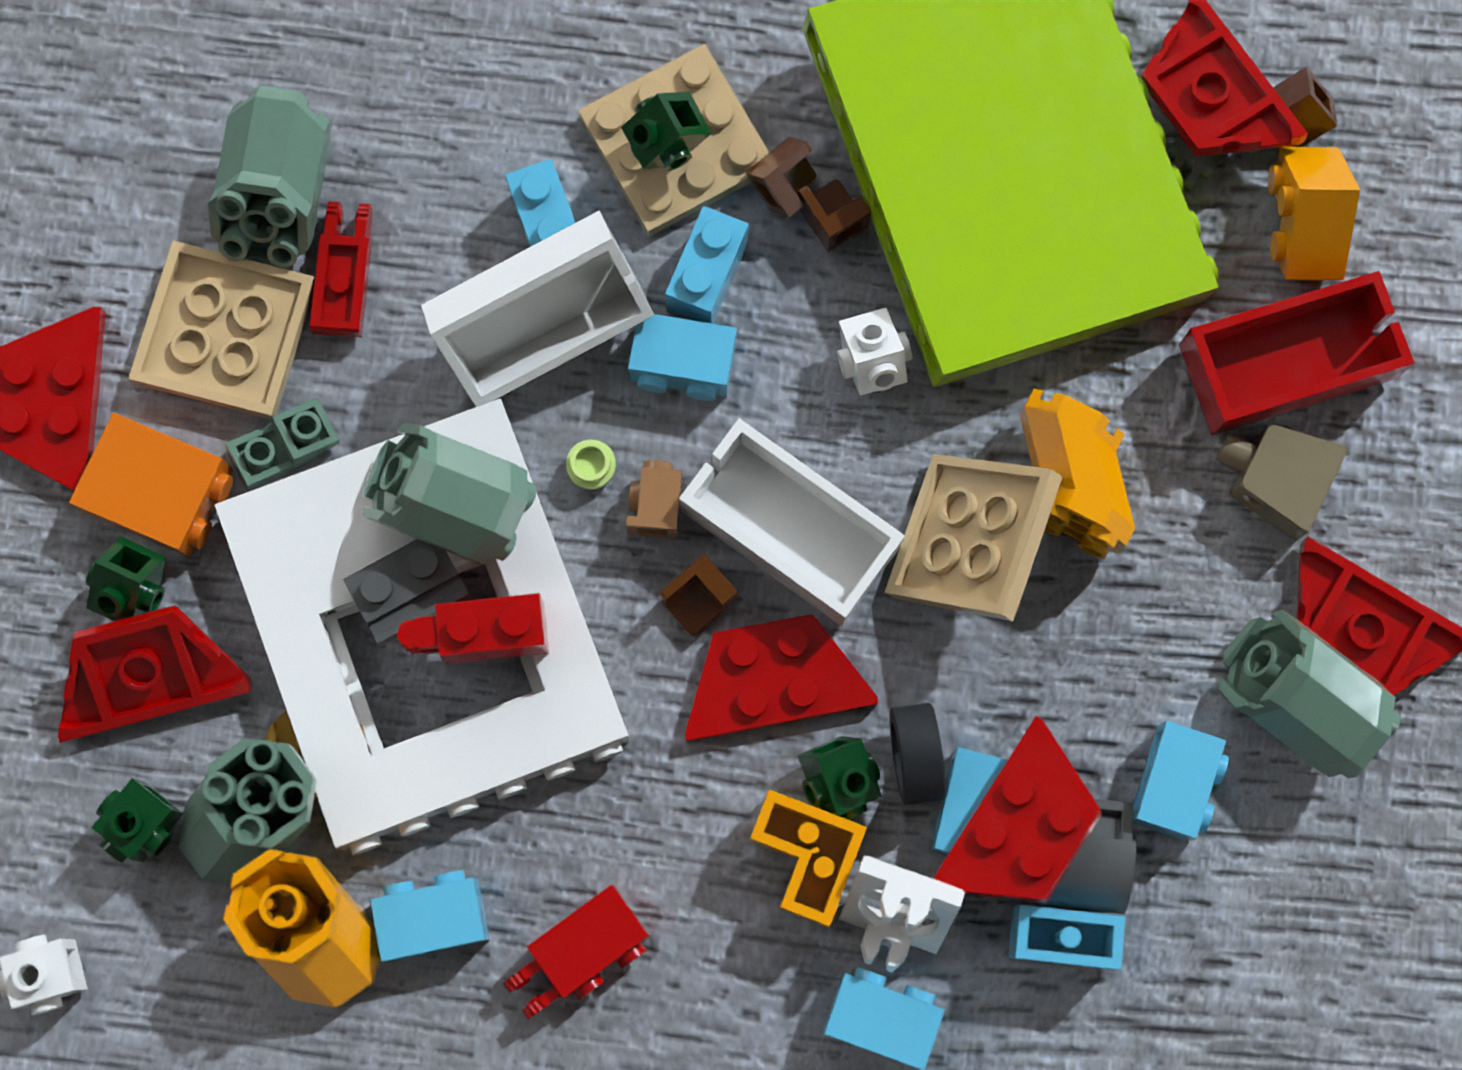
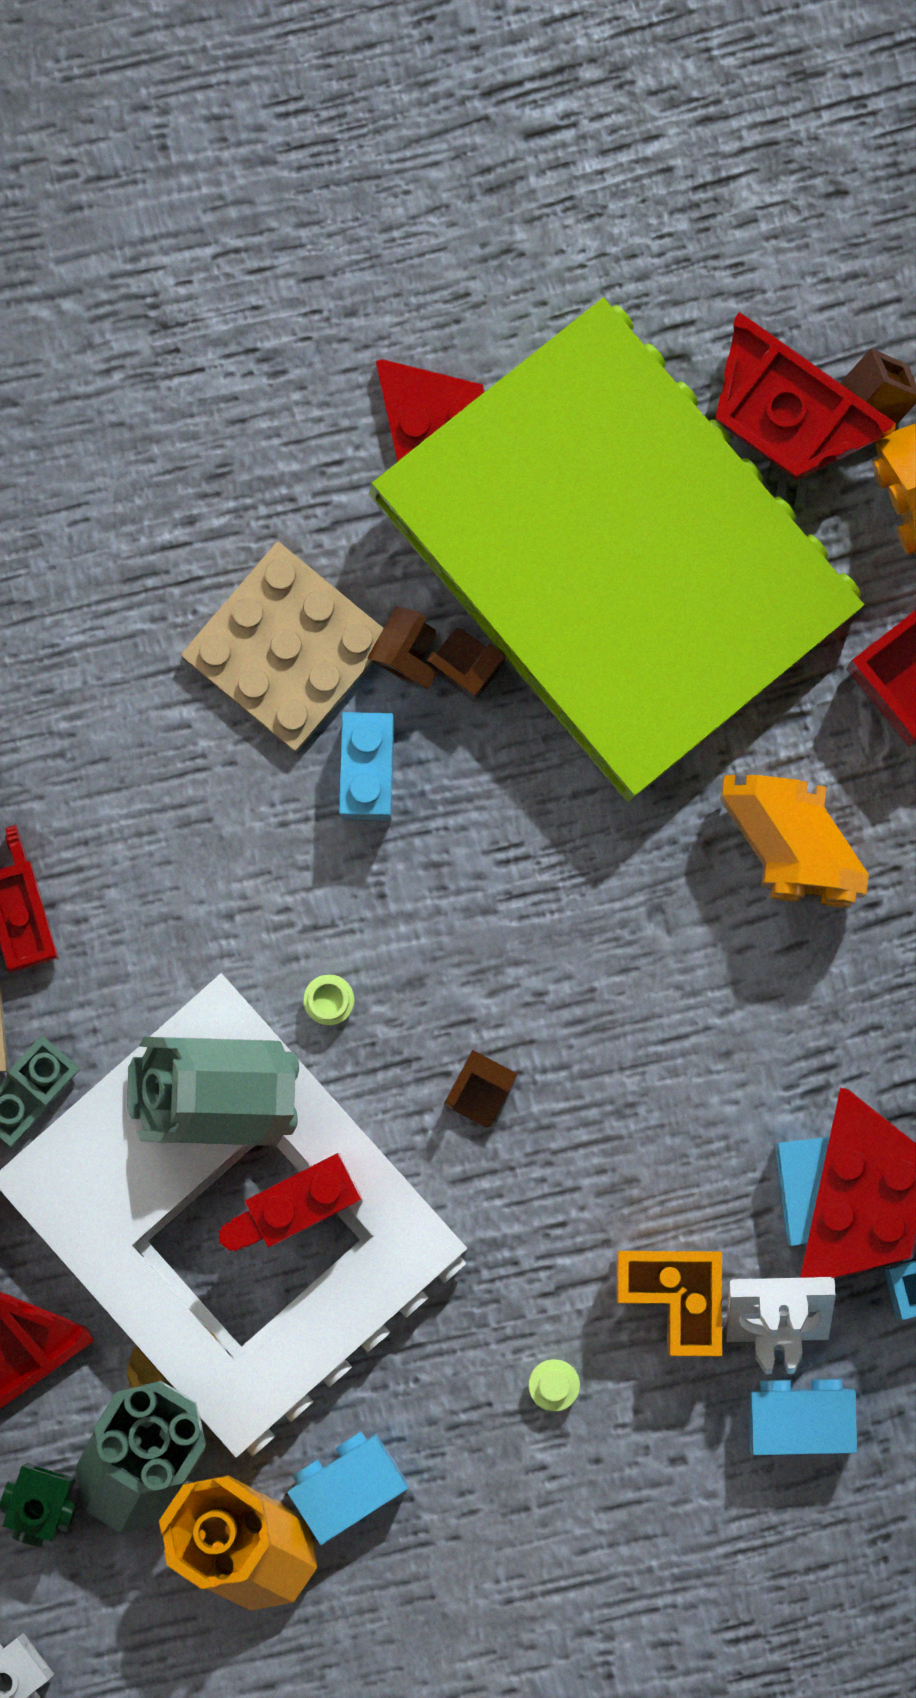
camera: 15 degrees left, 5 degrees up
dark grey plate [343,539,471,647] -> none
white piece [421,211,654,407] -> none
red hinge [503,884,650,1020] -> none
medium azure brick [505,158,575,247] -> none
dark green brick [621,92,712,171] -> none
medium nougat brick [626,460,683,539] -> none
medium azure brick [628,314,737,401] -> none
white piece [679,418,905,627] -> none
red wing [685,614,879,743] -> none
dark green brick [797,736,882,819] -> none
white brick [837,308,912,396] -> none
tan plate [884,454,1062,621] -> none
black tyre [889,703,946,805] -> none
none -> yellowish green plate [529,1359,580,1411]

